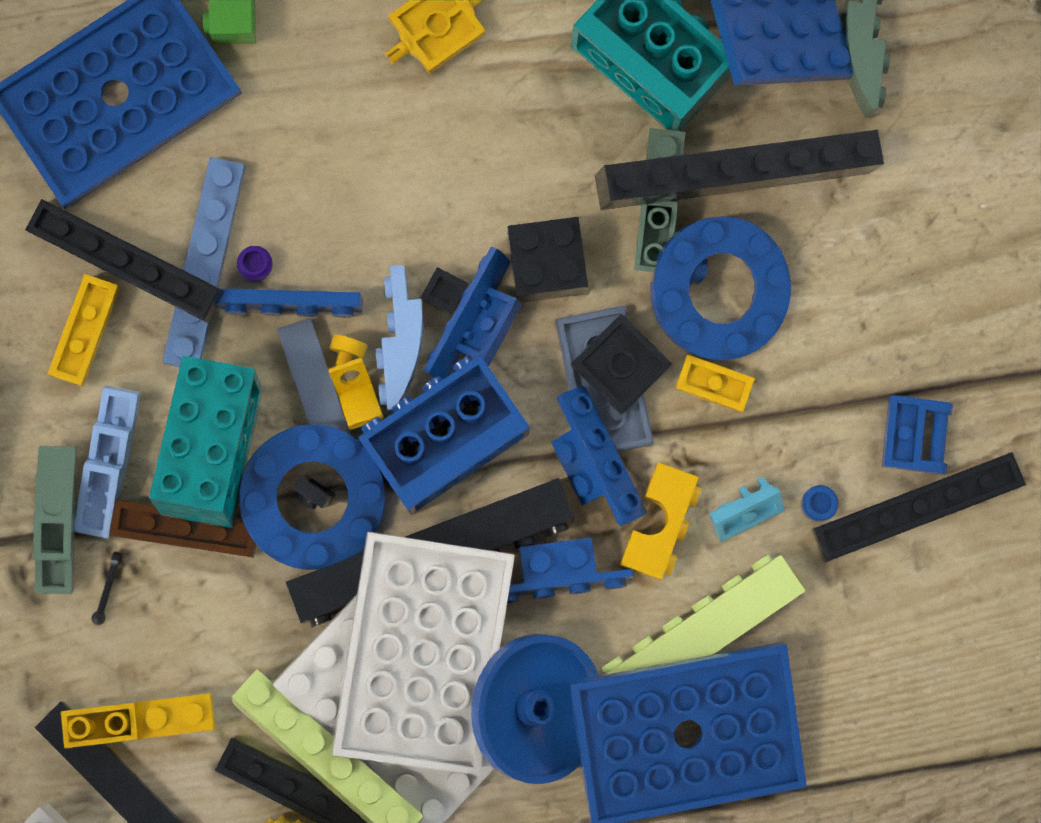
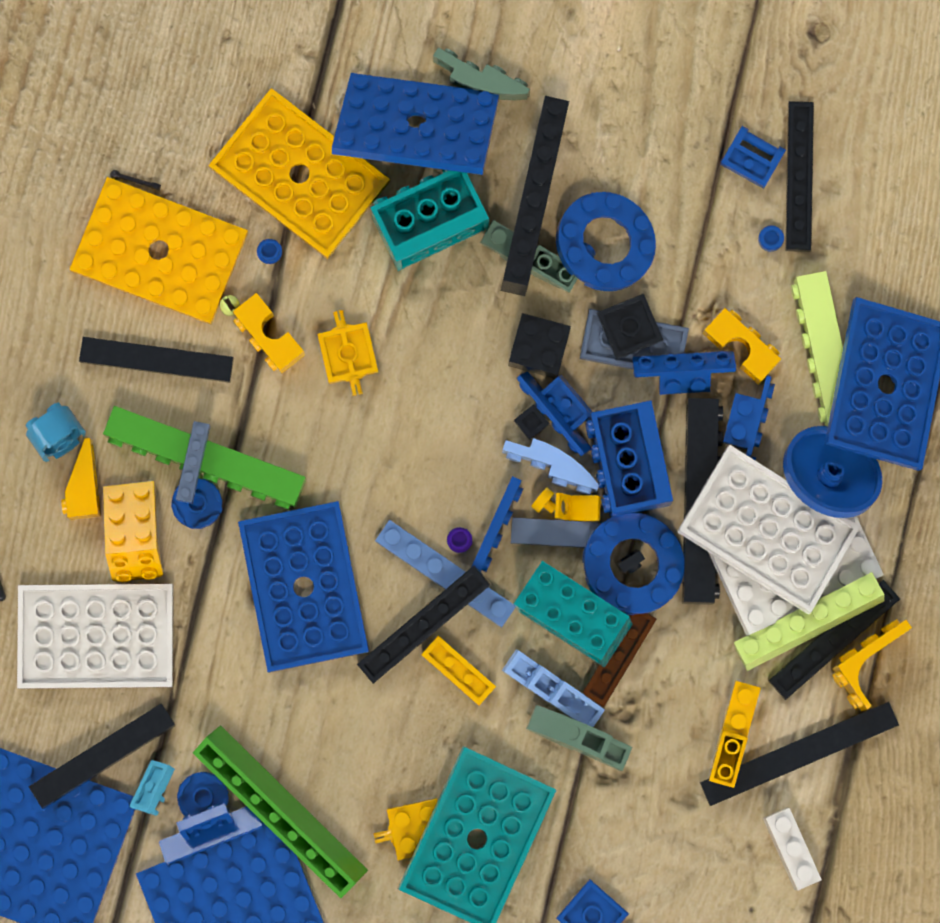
camera: 65 degrees left, 0 degrees up
black hinge [91,551,122,625] -> none
yellow plate [674,354,755,413] -> none
medium azure plate [709,477,785,542] -> none

